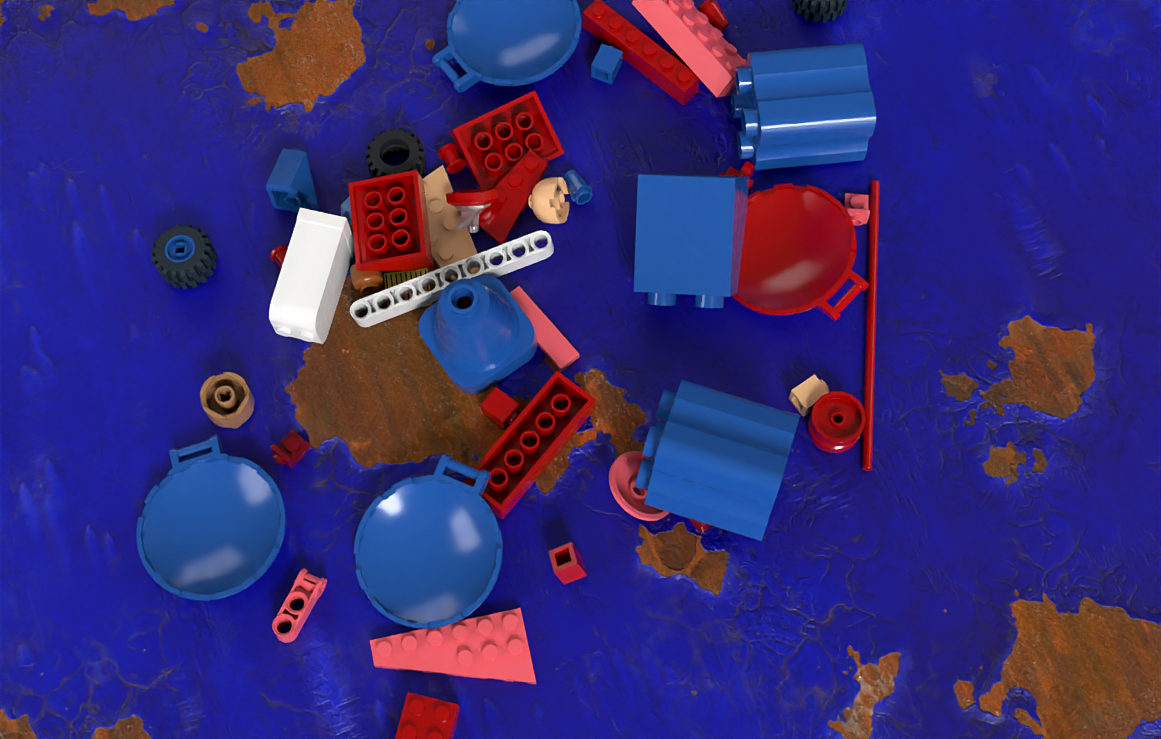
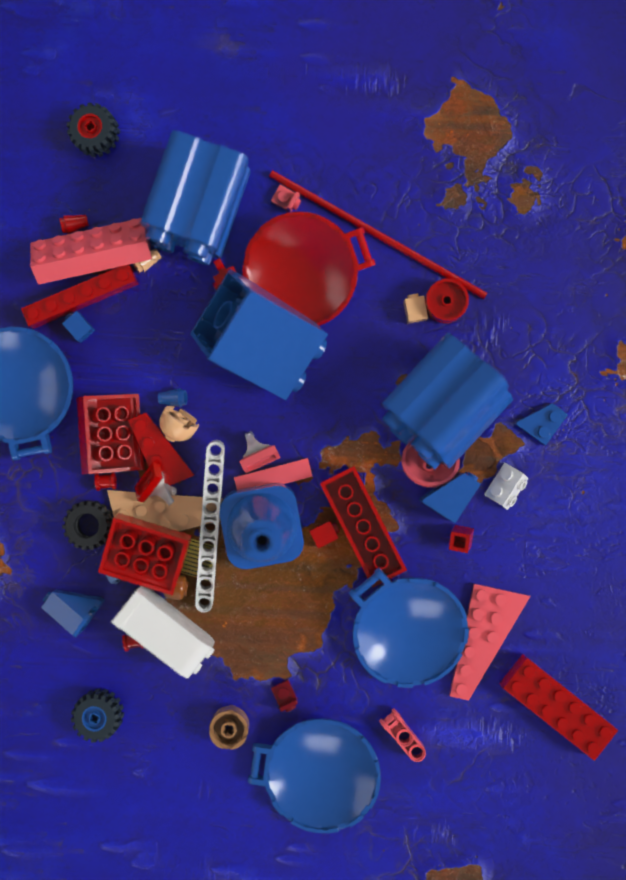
camera: 70 degrees left, 20 degrees up
none -> light nougat cone [133,248,161,273]
none -> coral piece [239,431,281,474]
none -> blue slope [419,472,481,523]
none -> white bracket [484,463,528,510]
none -> blue wing [515,403,568,446]

